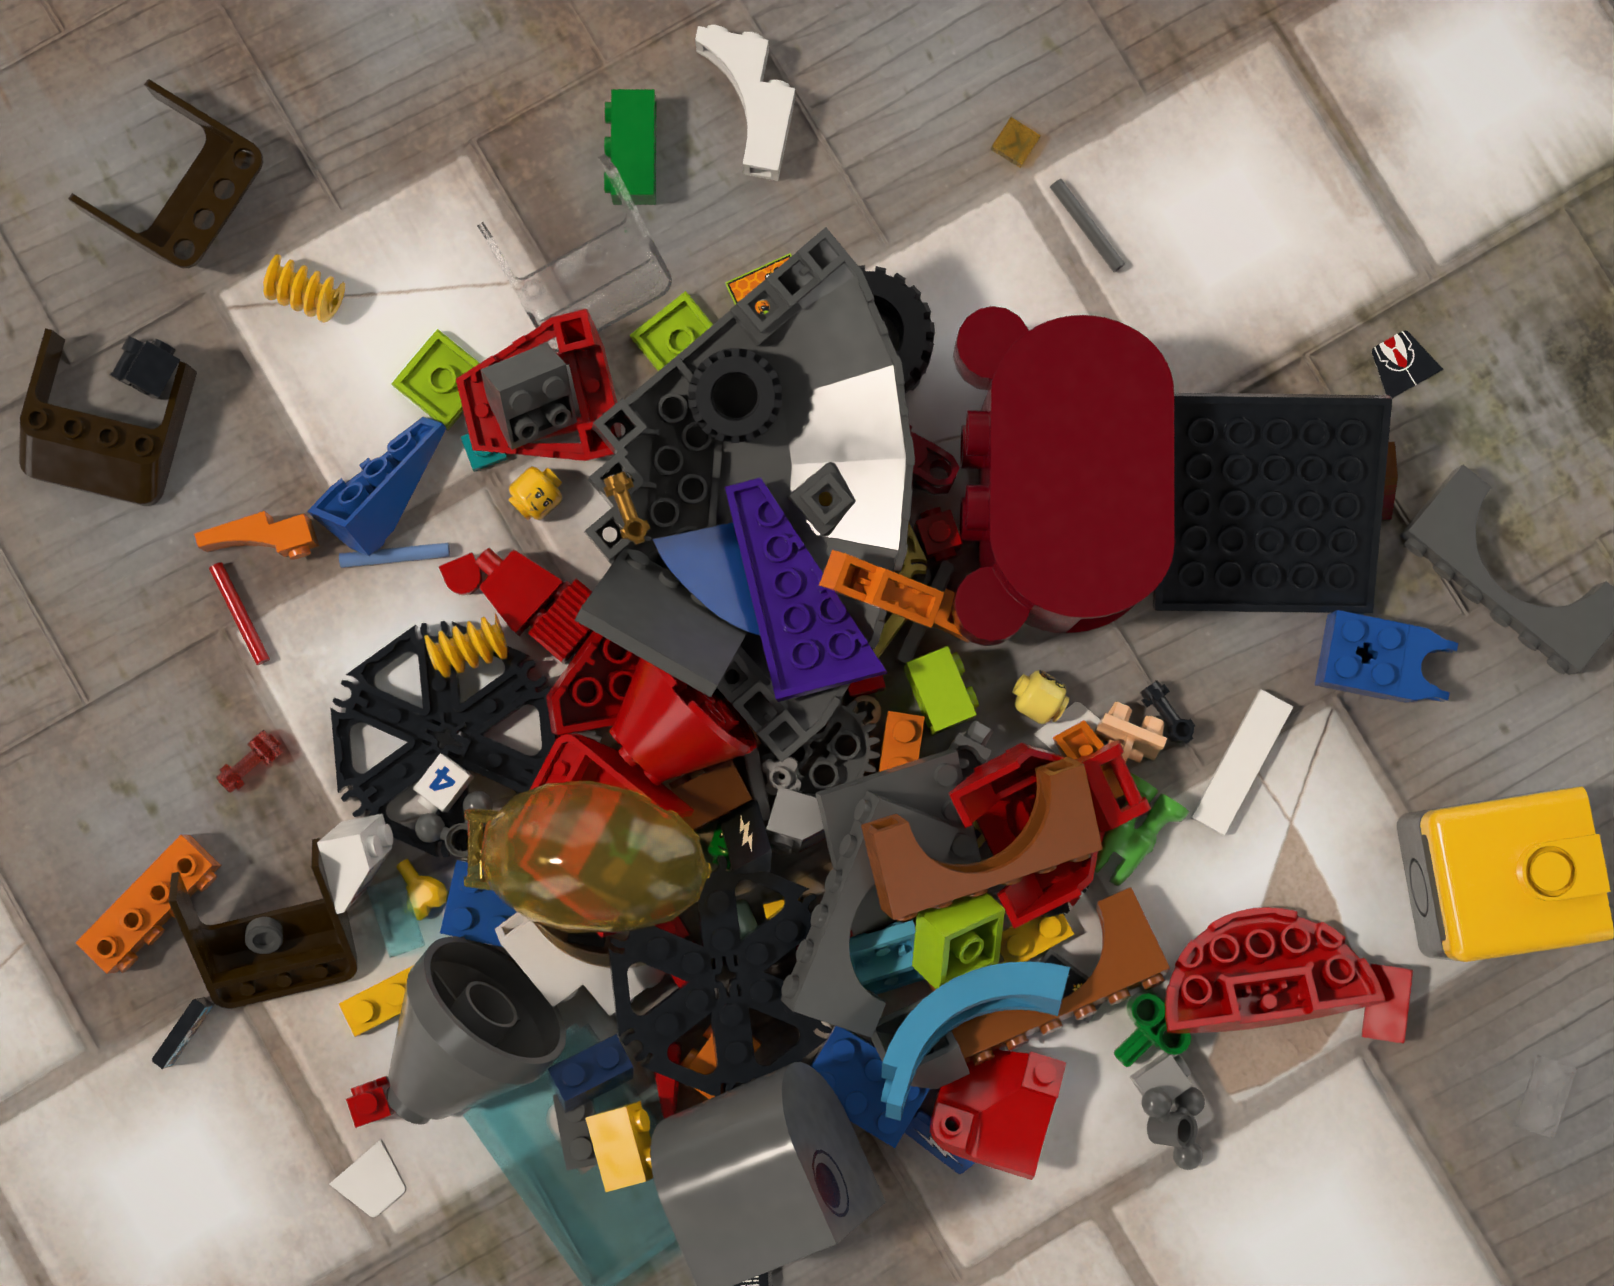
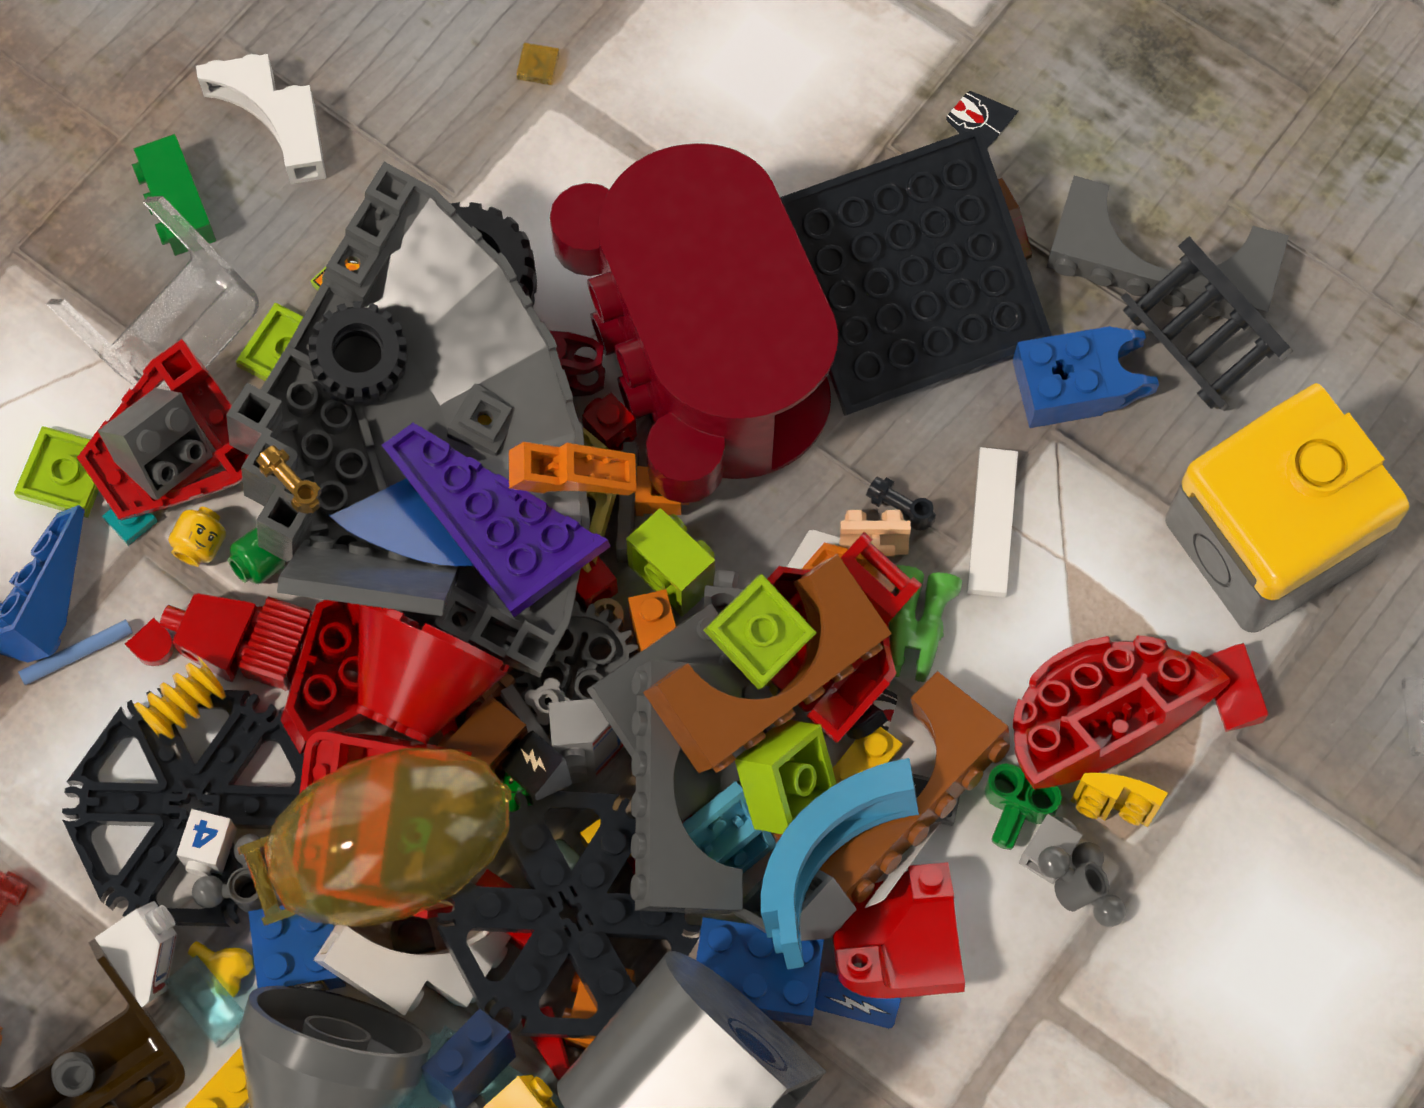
camera: 20 degrees left, 15 degrees down
light yellow head [1012,670,1069,724] -> none
dark grey bar [1050,179,1125,272] -> none
none -> green head [228,527,286,585]
none -> lime tile [703,574,817,689]
none -> white sticker [865,821,941,908]
none -> yellow slope [1070,773,1168,827]
none -> black fence [1121,236,1293,411]

